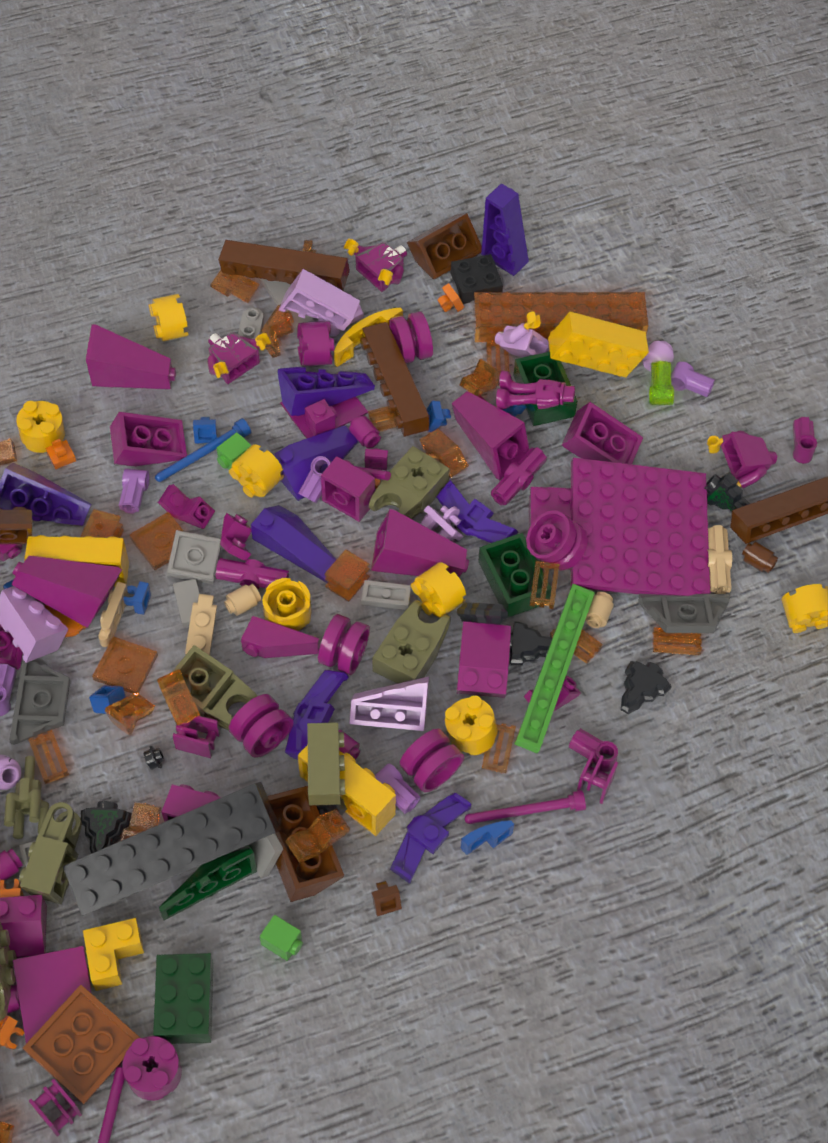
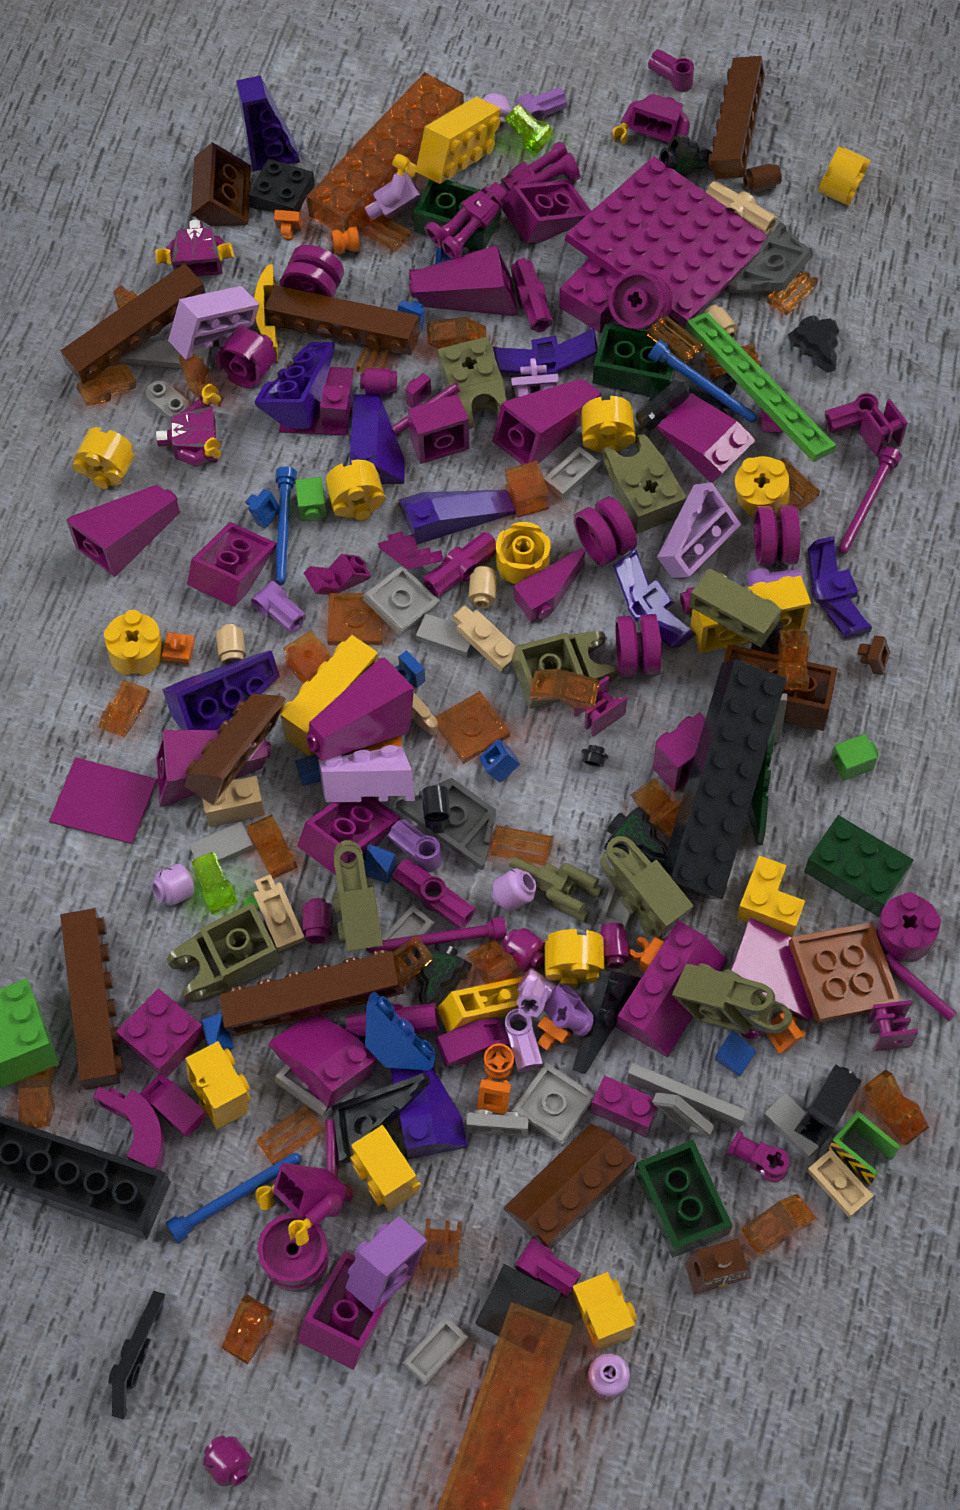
camera: 50 degrees left, 5 degrees up
clear orange slope [105,692,155,736] -> none
medium lavender piece [298,456,332,503] -> none
clear orange slope [459,359,500,396] -> none
blue slope [460,820,514,855] -> none
none -> tan brick [216,624,246,666]
none -> orange wheel [331,226,360,256]
none -> black piece [422,785,450,833]
none -> magenta piece [499,142,580,203]
none -> blue piece [648,339,757,423]

